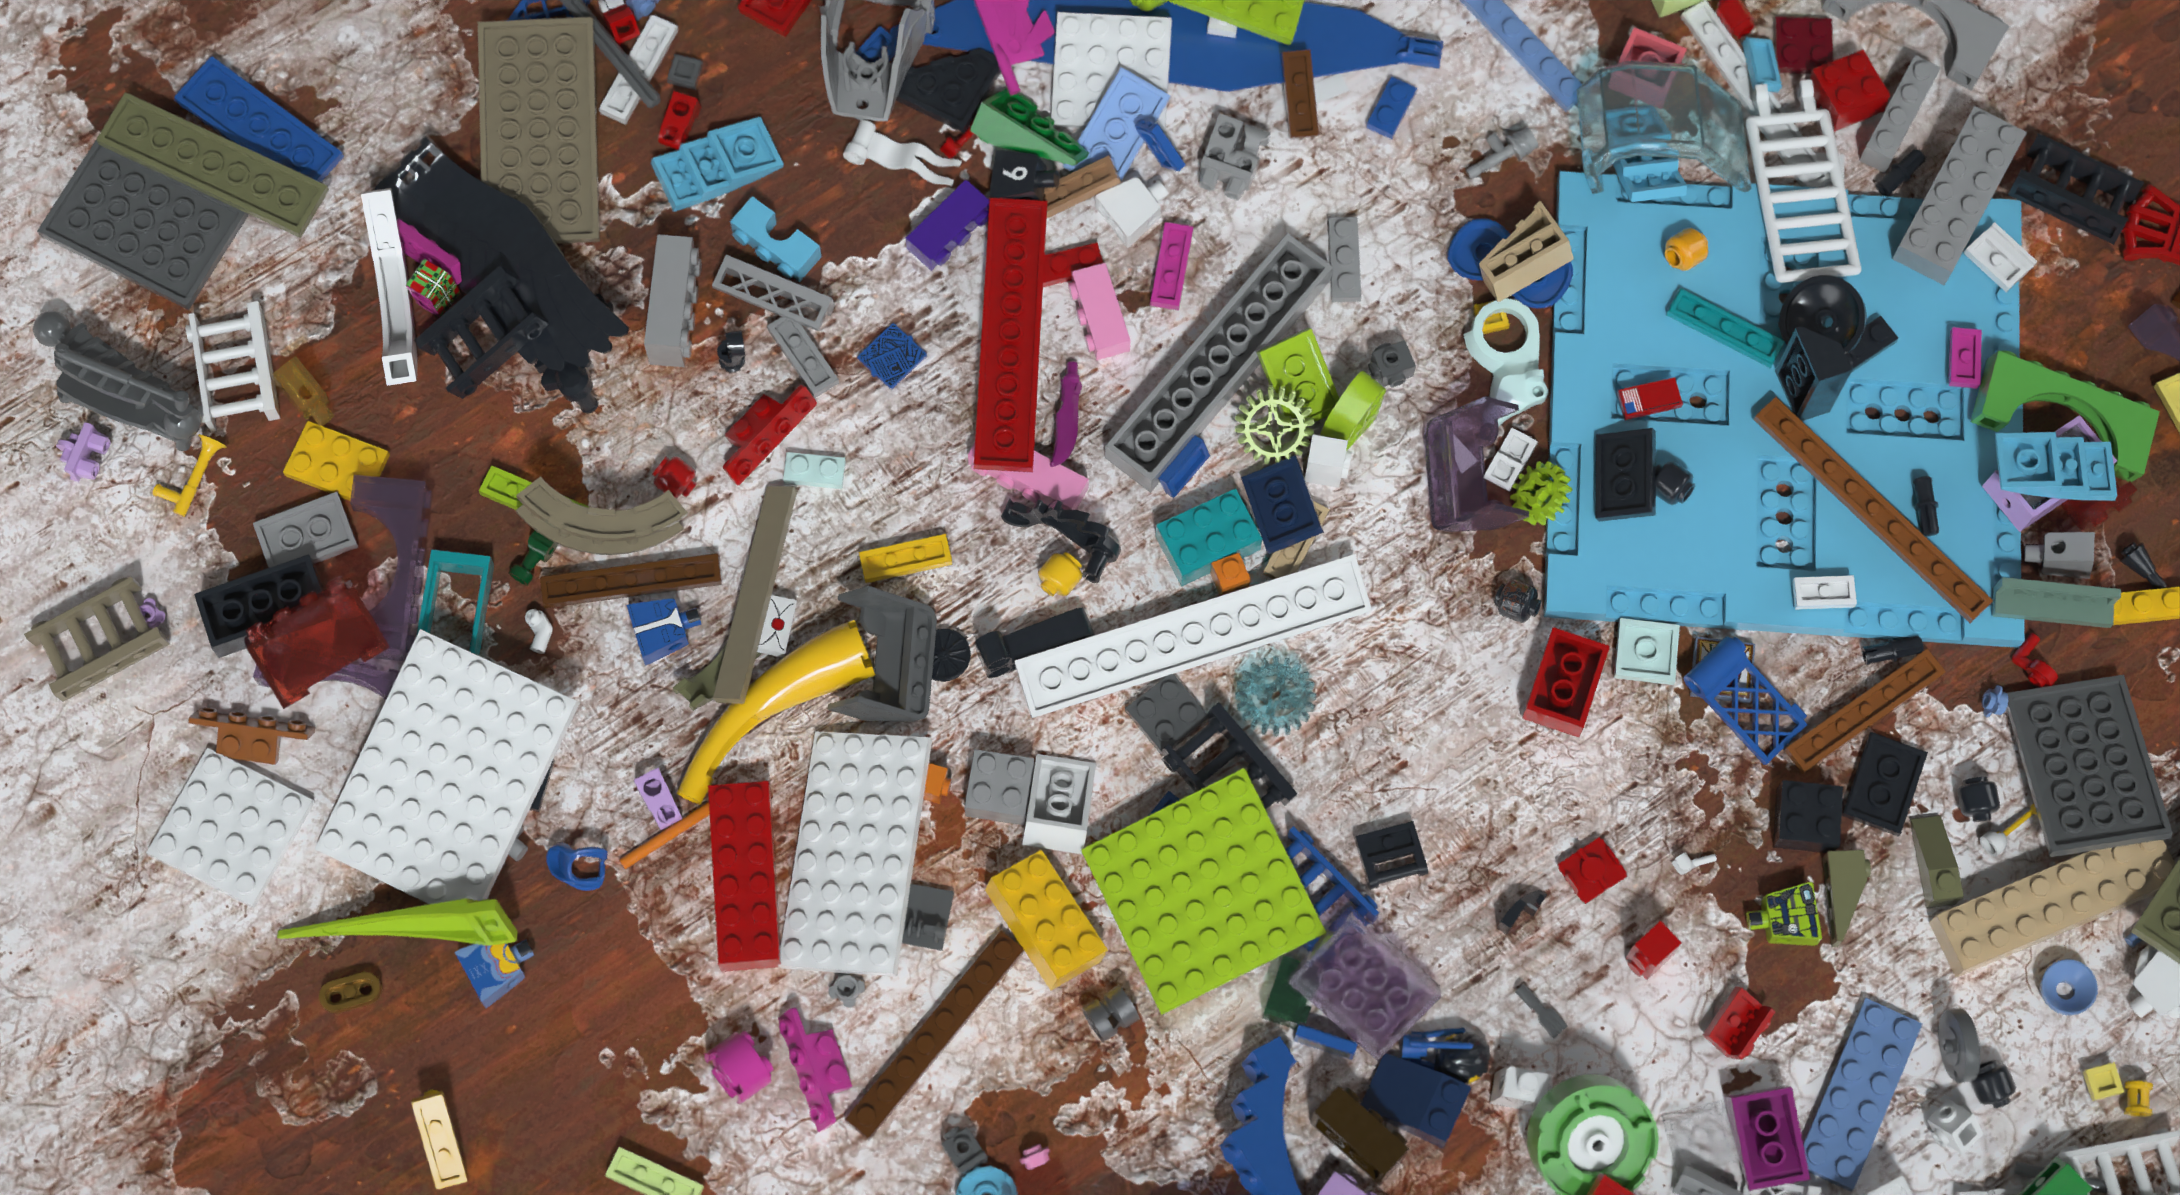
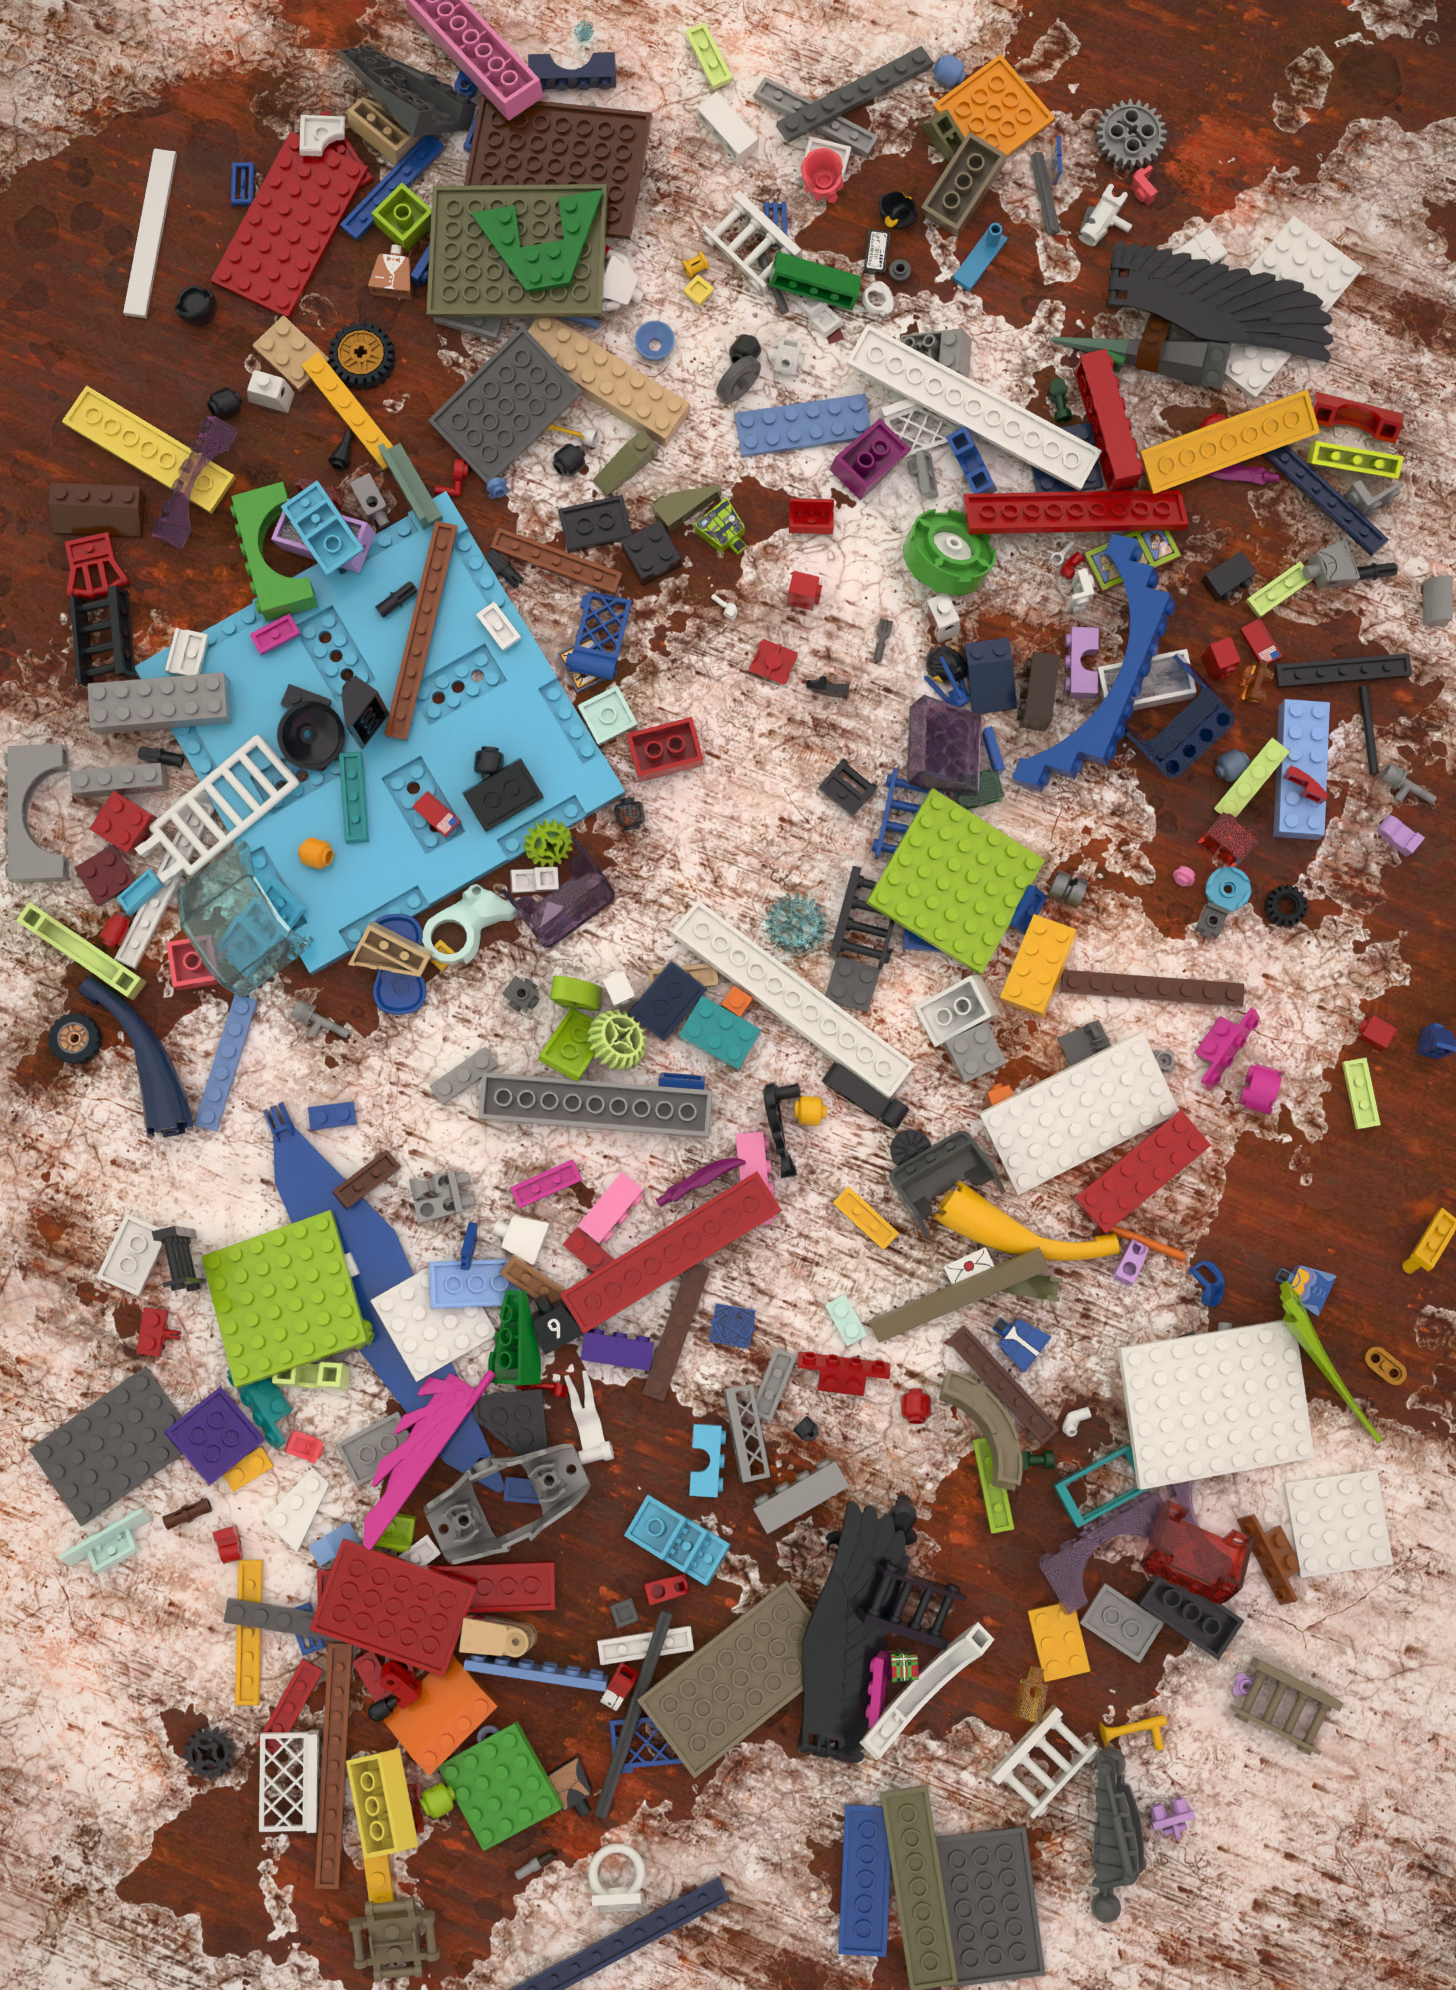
camera: 125 degrees left, 10 degrees up
none -> reddish brown plate [642,1264,710,1401]
none -> blue plate [1010,885,1047,935]

